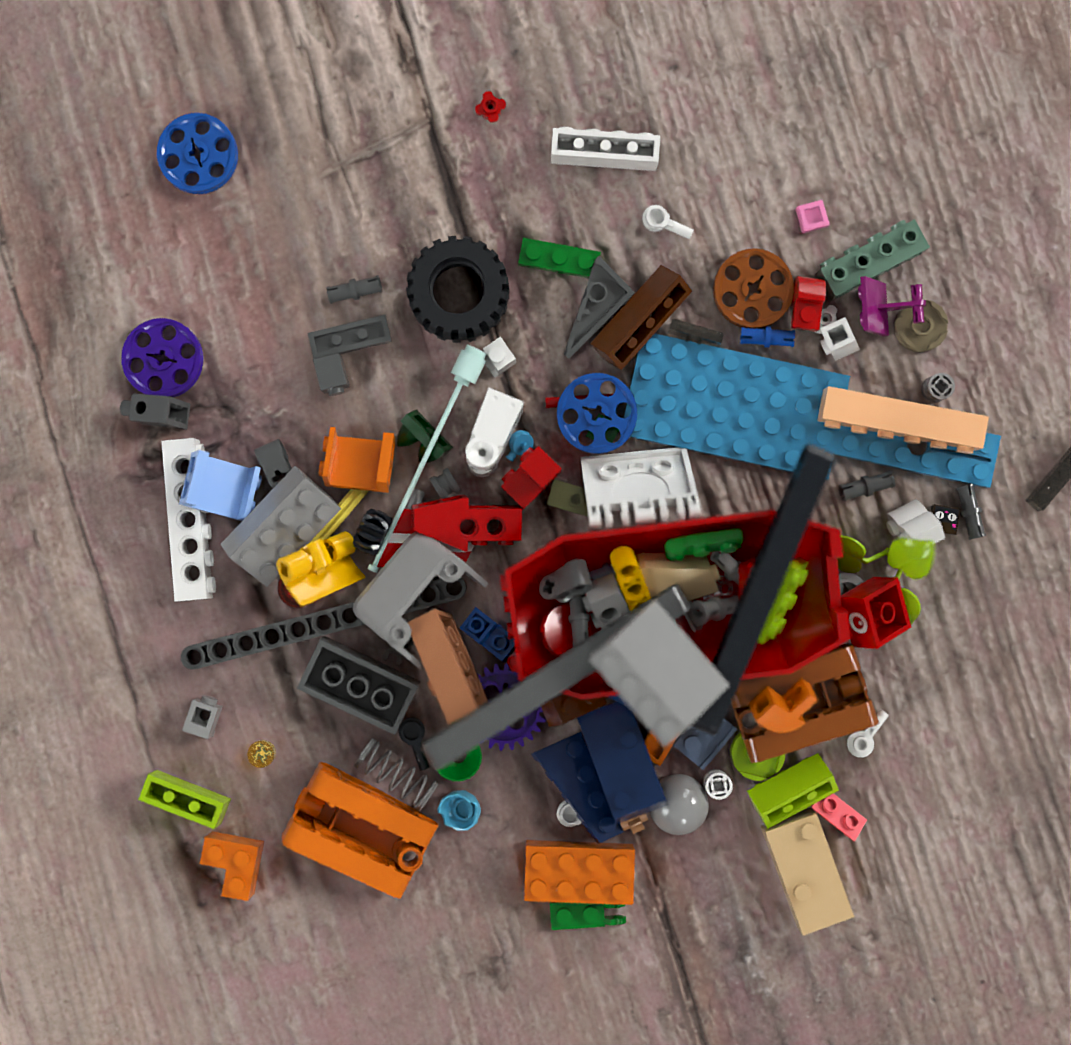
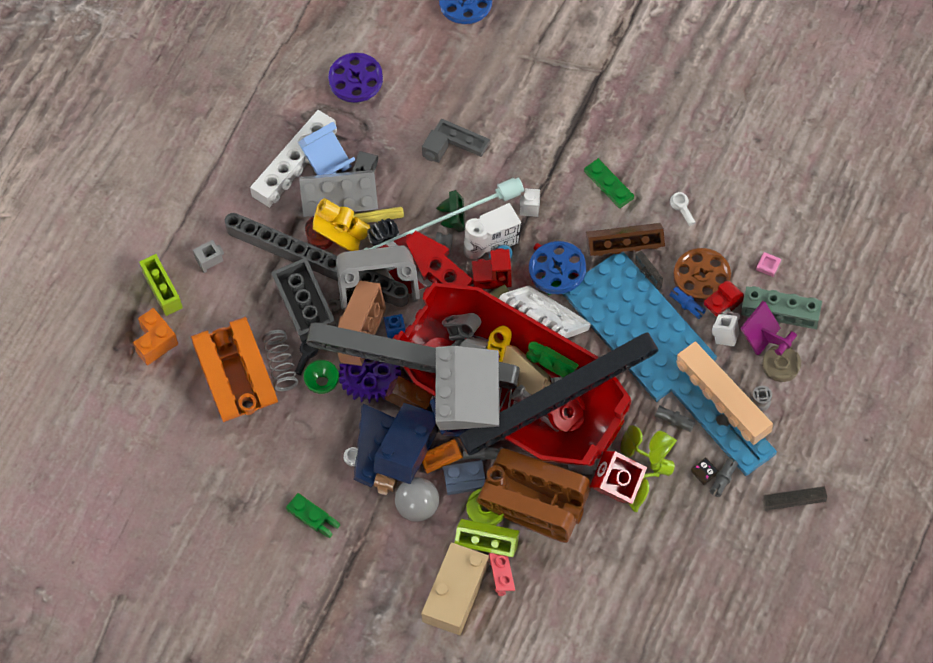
camera: 40 degrees right, 25 degrees down
dark grey torso [120,394,191,430] -> none
clear yellow tile [247,740,276,768] -> none
orange panel [319,427,396,493] -> none
dark grey pin [326,276,382,304] -> none
black tyre [406,235,509,343] -> none
medium azure hair [437,790,481,831] -> none
red plate [475,91,506,123] -> none
orange brick [524,840,635,905] -> none
white brick [551,127,660,171] -> none
dark grey wing [564,256,635,359] -> none
white wheel [703,769,732,800] -> none
orange brick [749,678,818,733] -> none
lime plate [758,557,809,644] -> none
white plate [847,709,889,758] -> none
white brick [886,499,945,544] -> none

